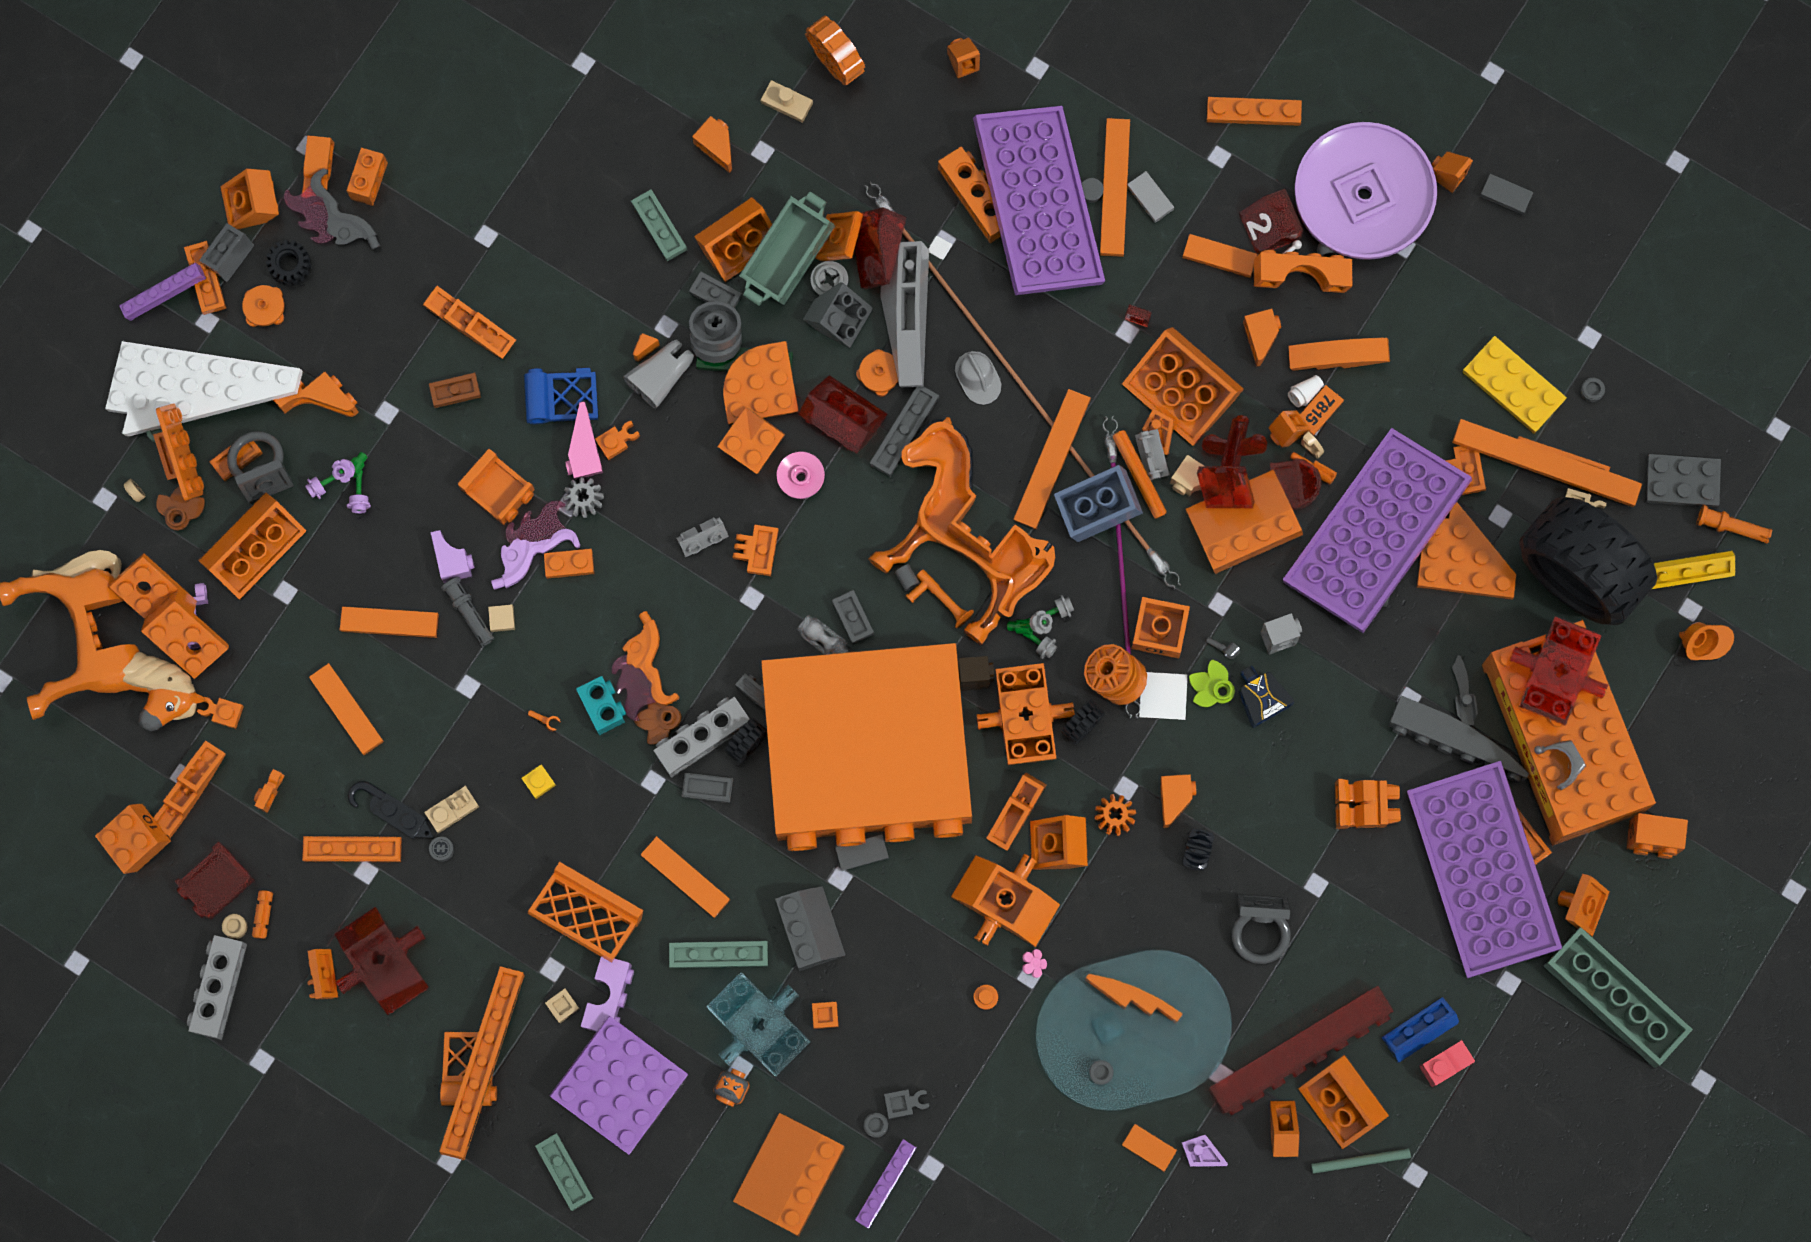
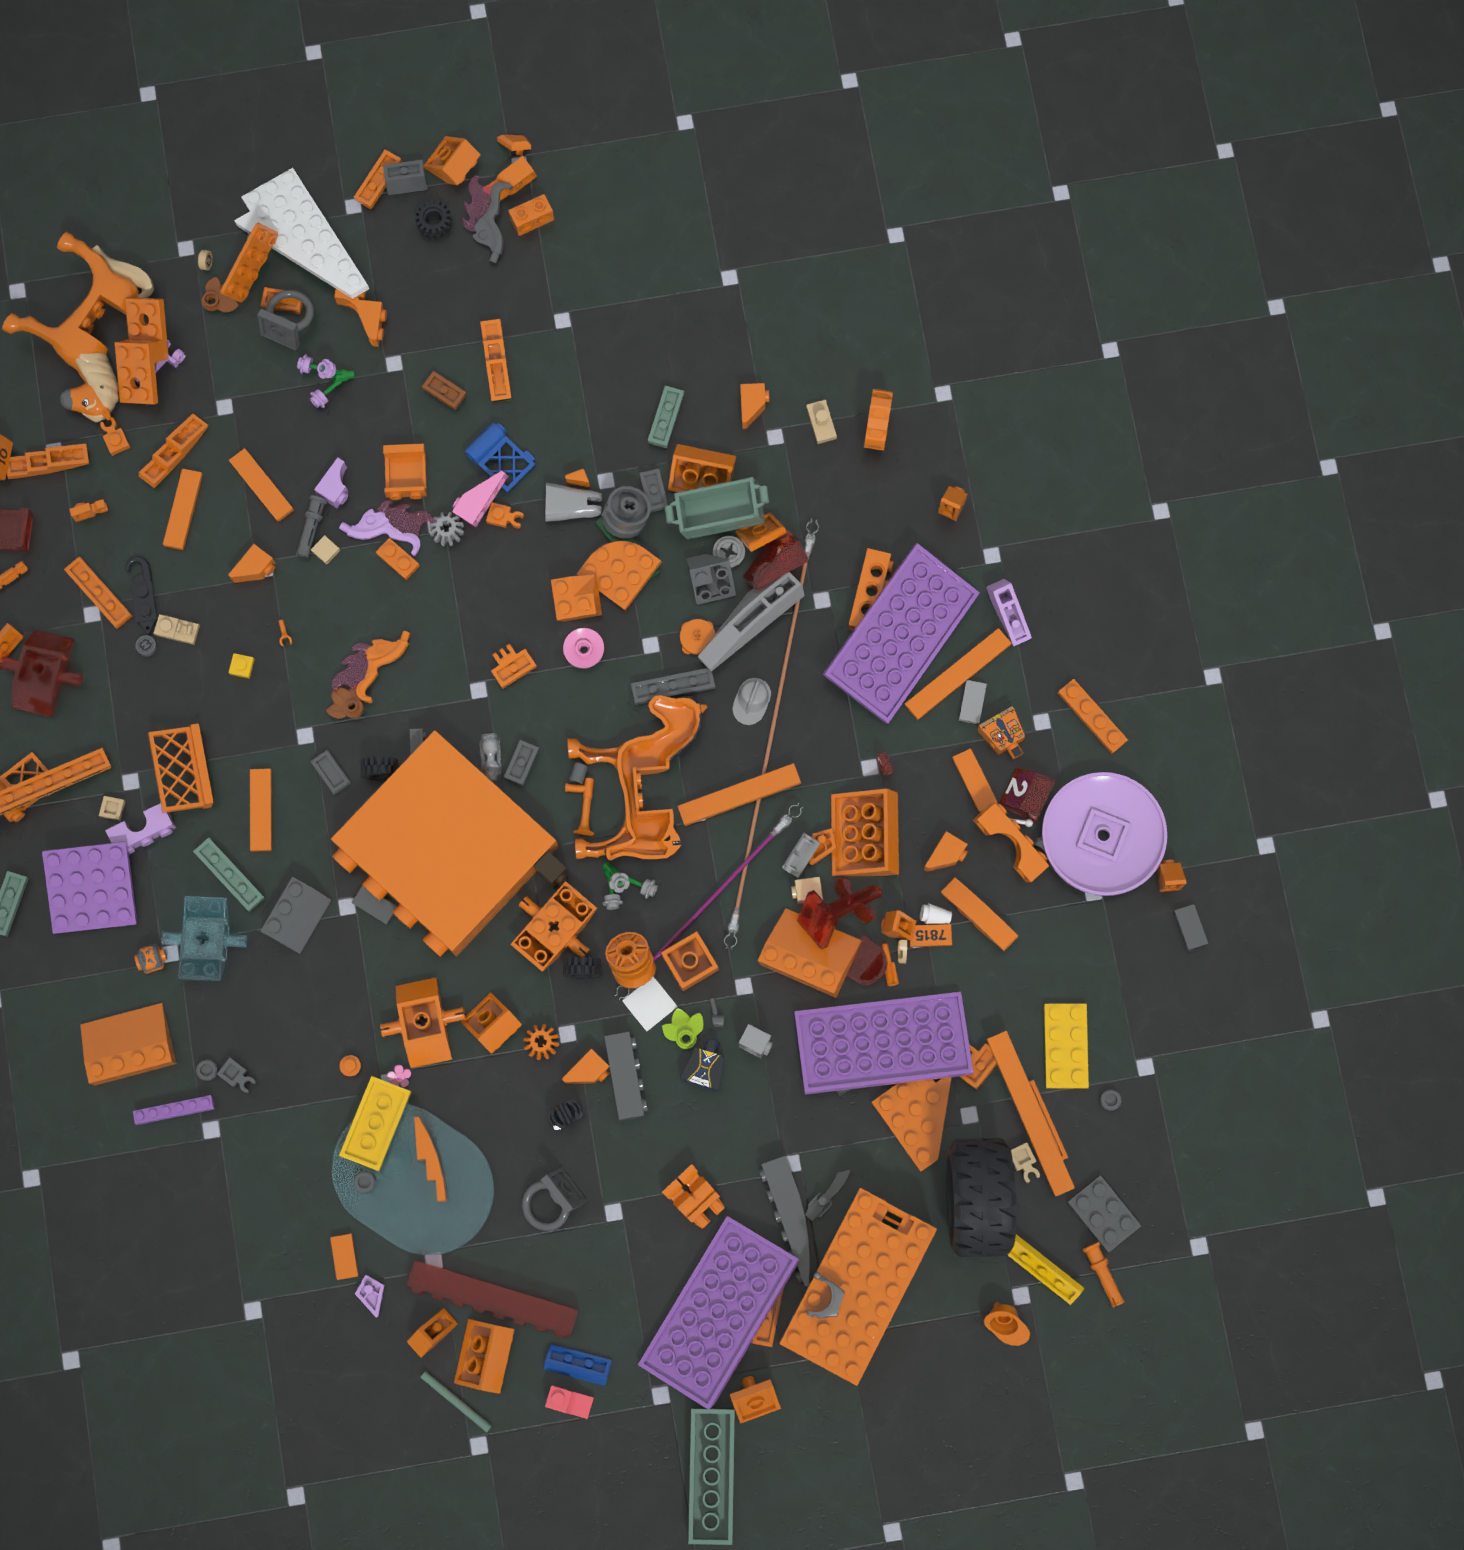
camera: 45 degrees right, 0 degrees up
medium lavender piece [119,263,206,321] -> none
orange slope [199,493,306,600] -> none
orange piece [242,285,284,327] -> none
teal brick [576,676,626,735] -> none
light grey brick [653,697,750,778] -> none
light grey hinge [677,517,729,557] -> none
clear red slope [798,375,888,454] -> none
orange plate [812,1002,838,1029] -> none
white sticker [928,236,952,260] -> none
orange slope [986,773,1047,851] -> none
sand blue brick [1054,465,1143,542] -> none
dark grey tile [1082,178,1104,203] -> none
orange axle [1113,430,1166,518] -> none
clear red slope [1509,616,1608,726] -> none
orange brick [1627,813,1688,859] -> none
none -> orange slope [139,414,208,488]
none -> orange slope [228,544,276,583]
none -> yellow plate [339,1076,411,1171]
none -> orange piece [497,135,531,155]
none -> dark grey brick [604,1032,648,1121]
none -> torso [977,706,1025,759]
none -> lavender slope [986,579,1032,646]

